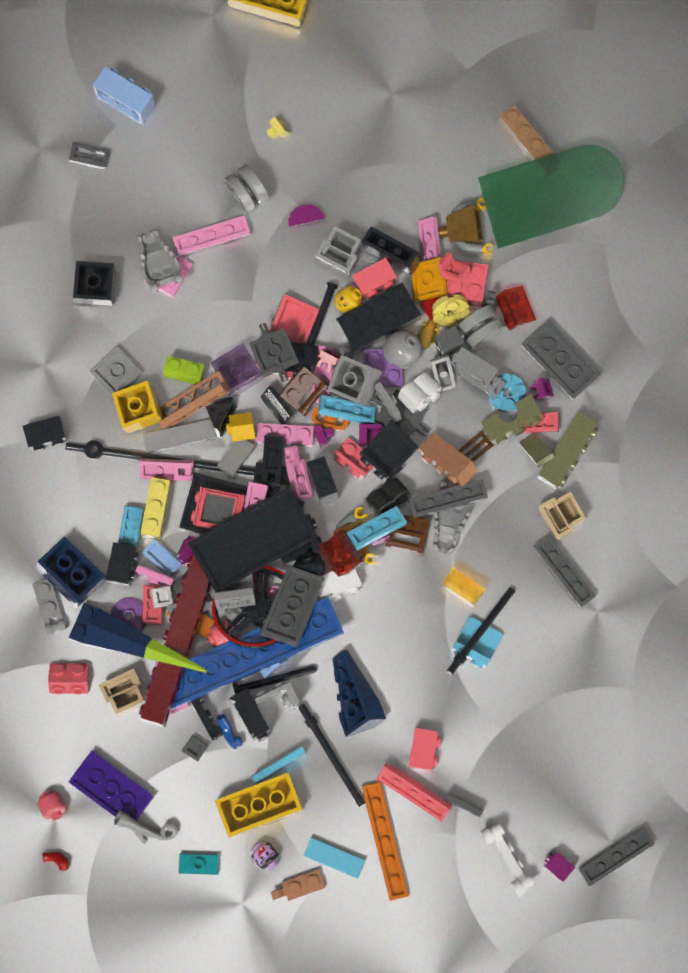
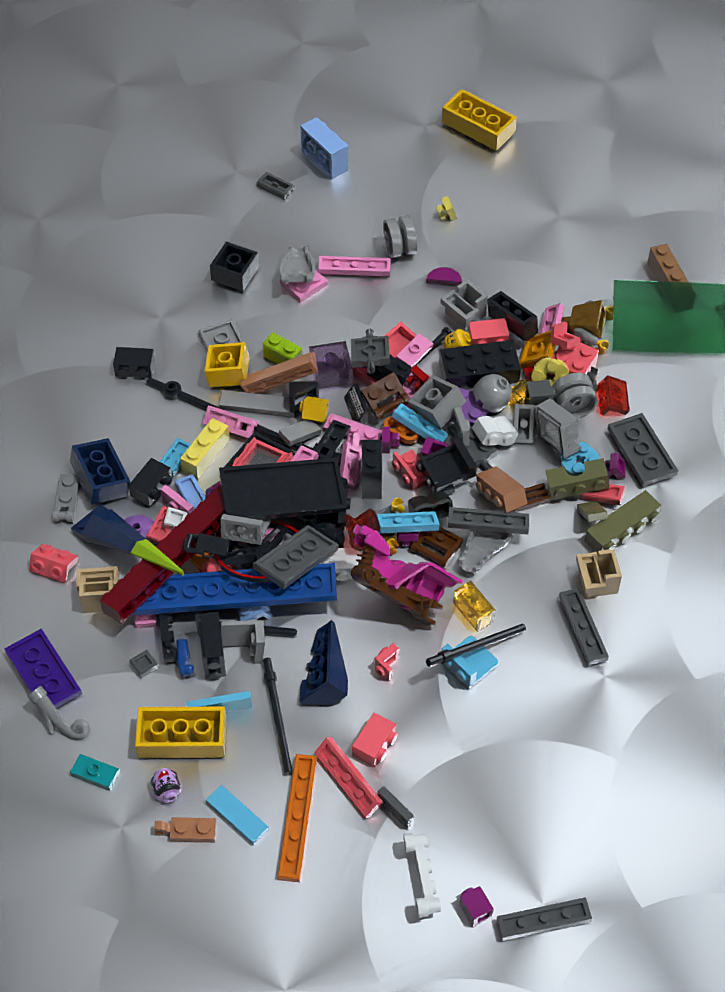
camera: 20 degrees right, 25 degrees down
none -> black piece [182,533,230,560]
none -> piece [351,525,463,625]
none -> coral bracket [375,643,399,681]
none -> bright pink plate [396,334,434,367]

